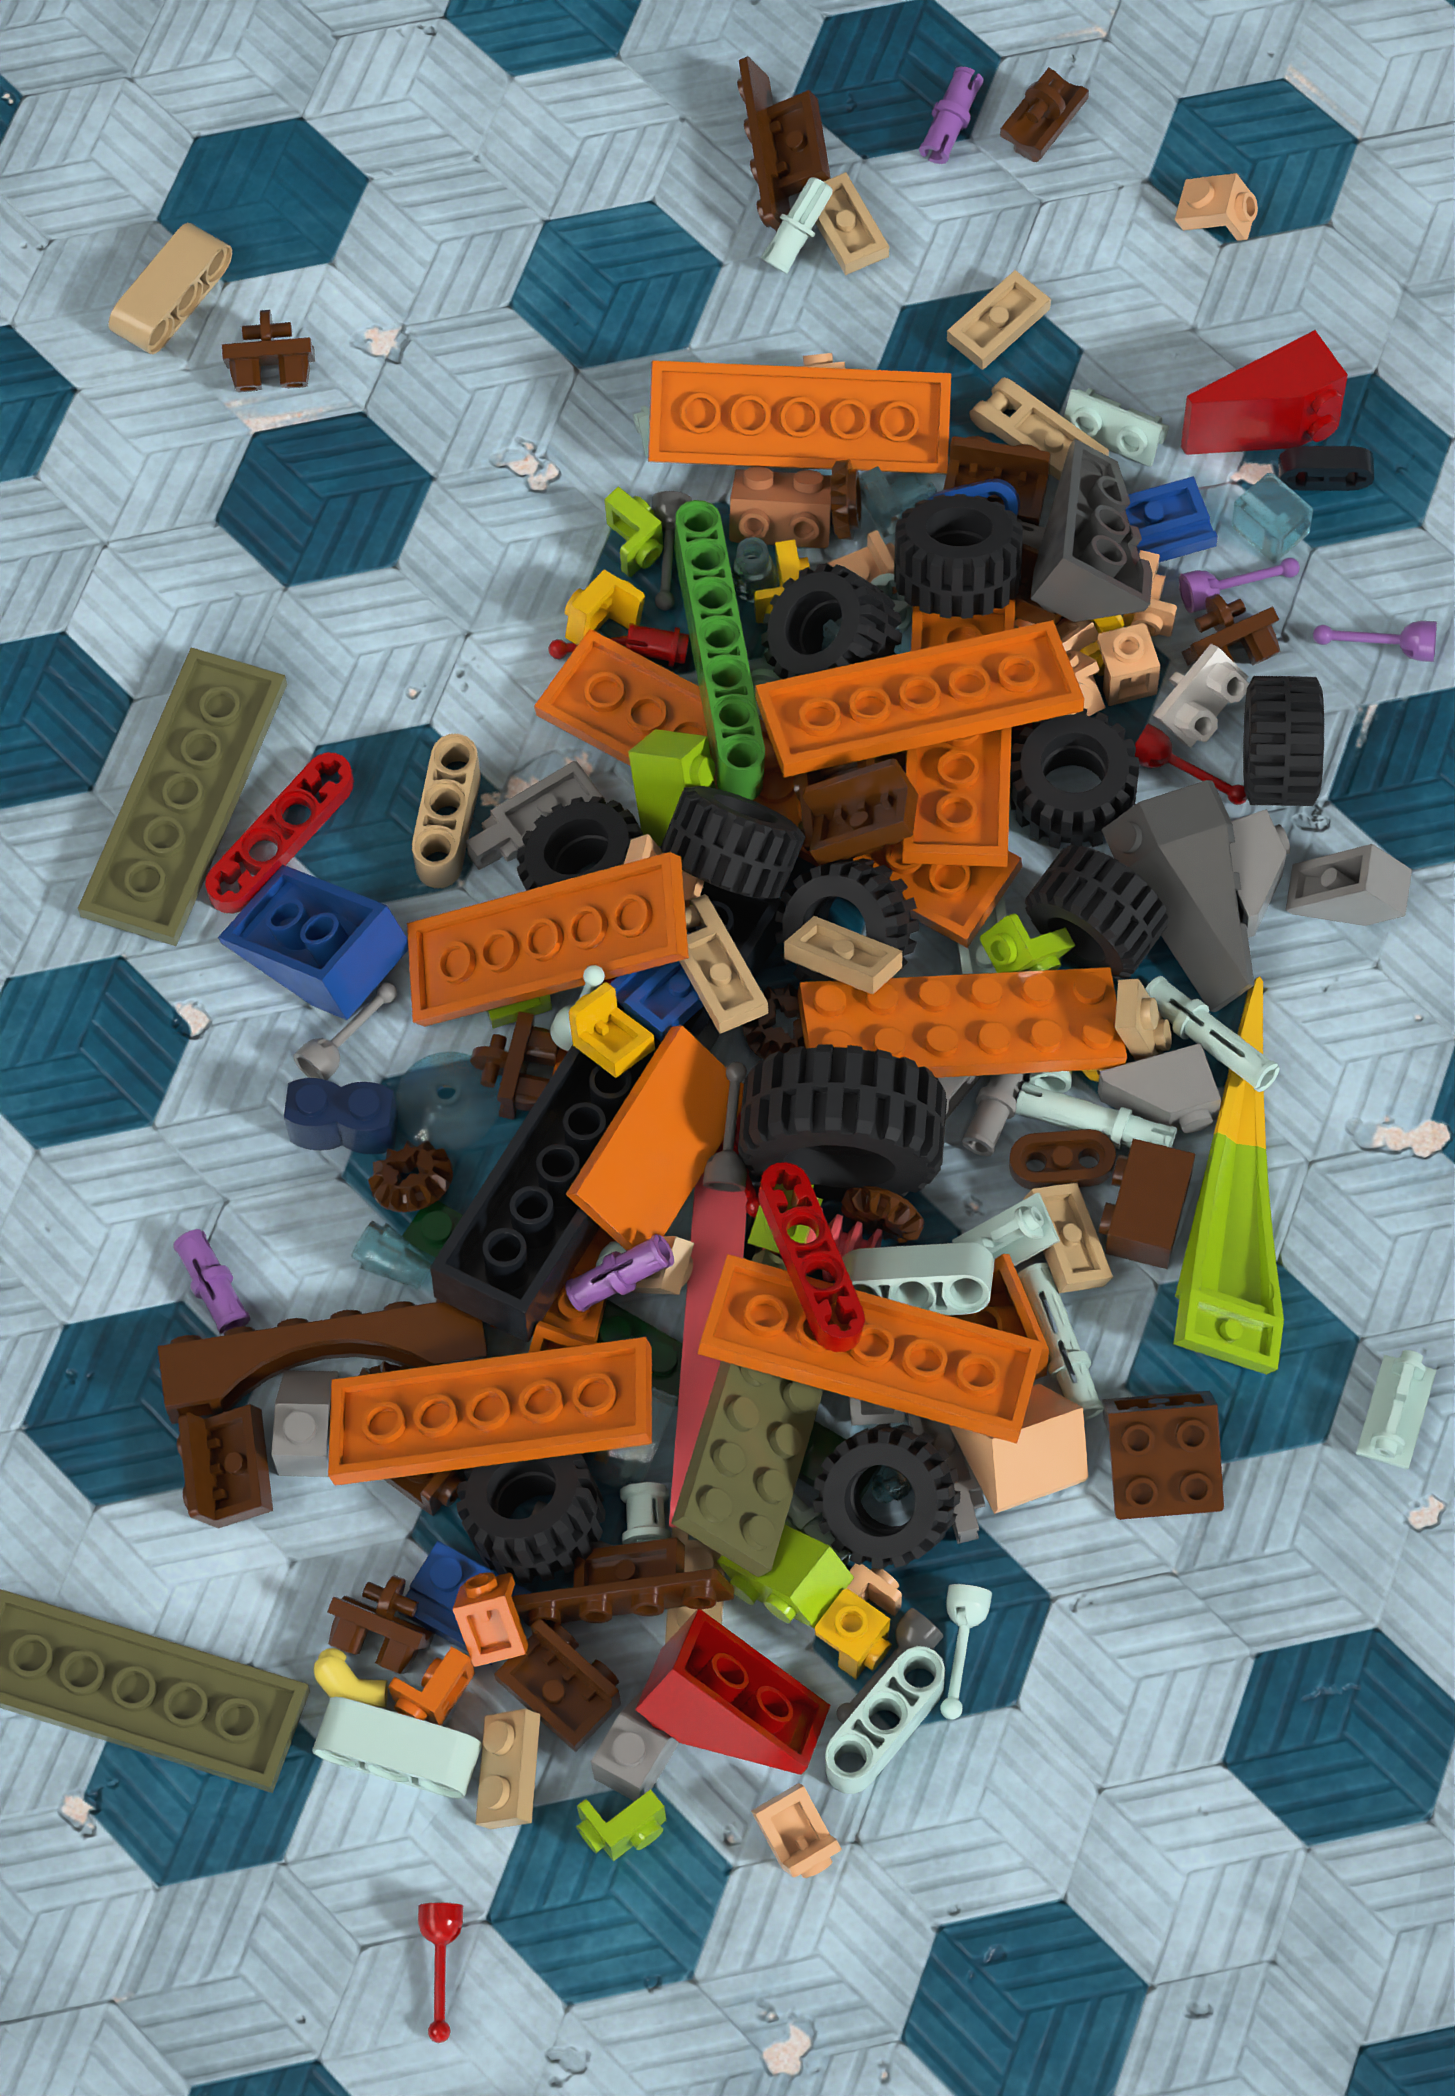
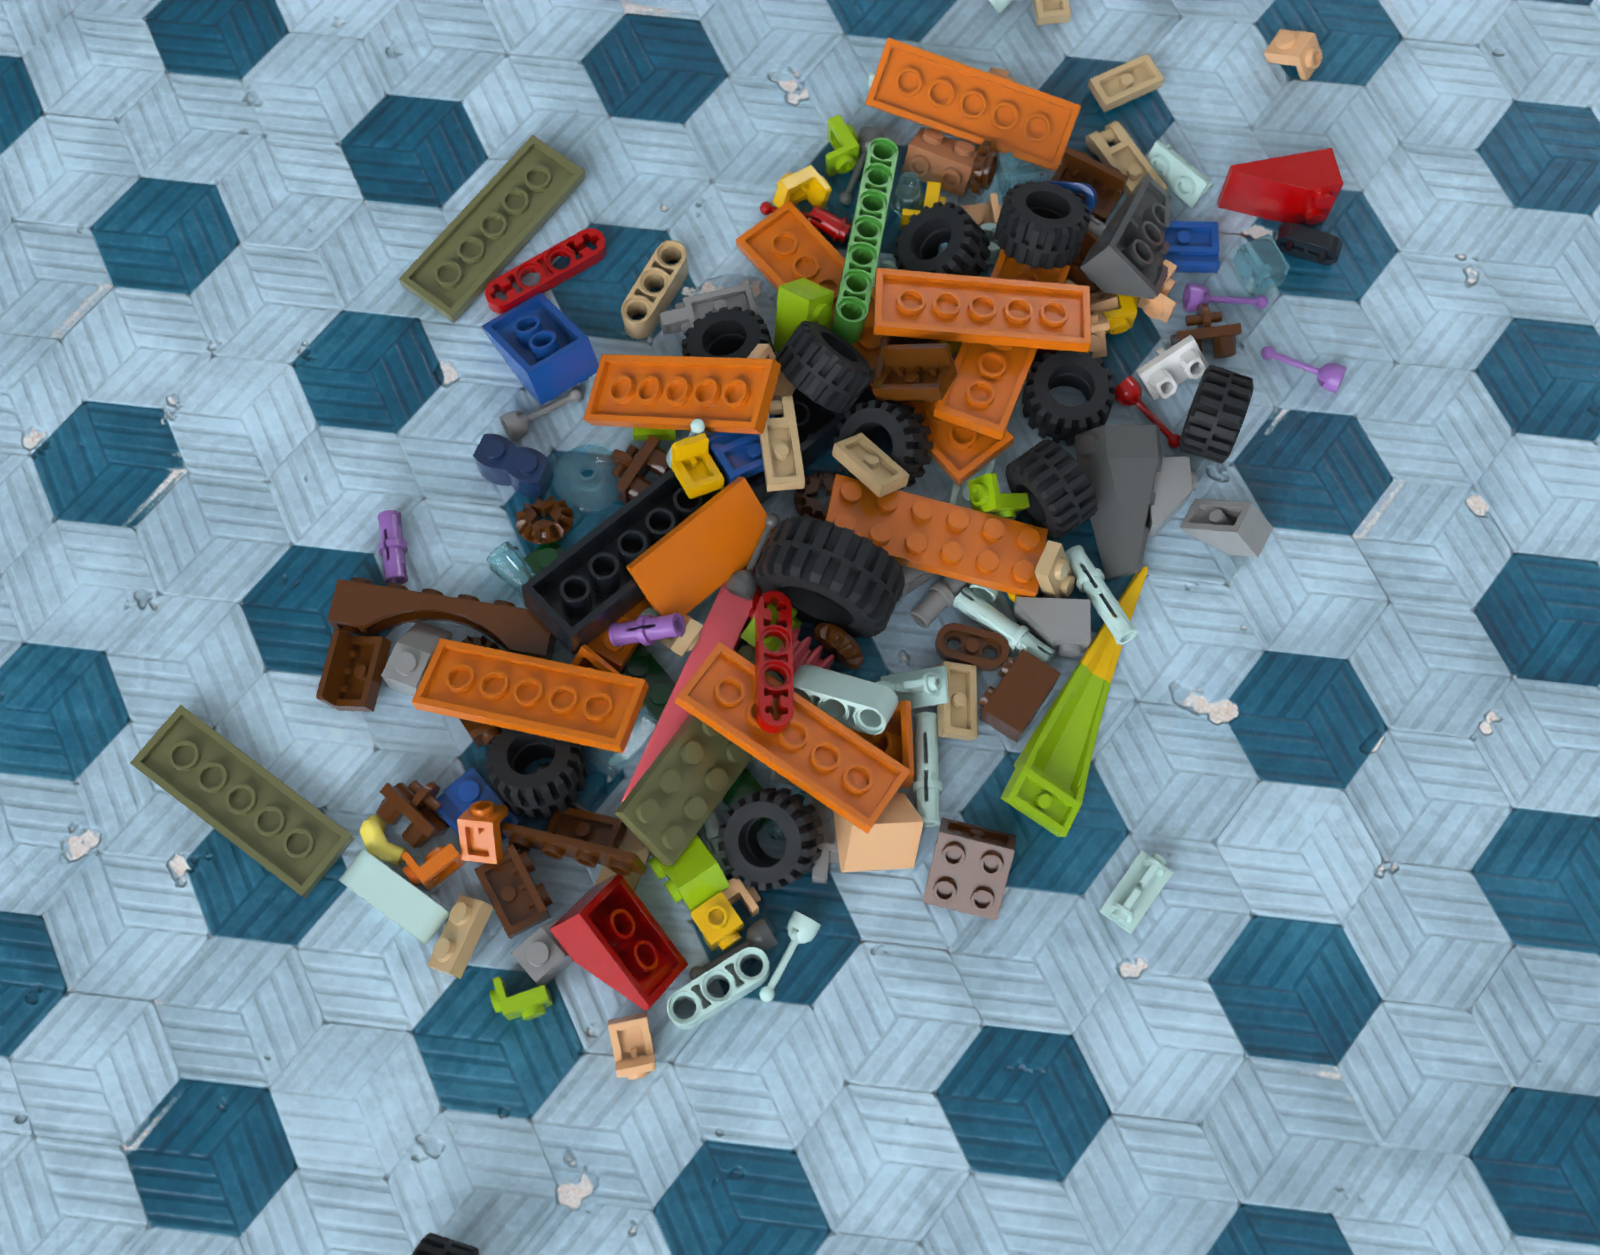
camera: 15 degrees right, 5 degrees up
red hinge [418,1903,463,2043] -> none
light aqua bush [620,1482,671,1545] -> none
light nougat bracket [1097,623,1160,706] -> none

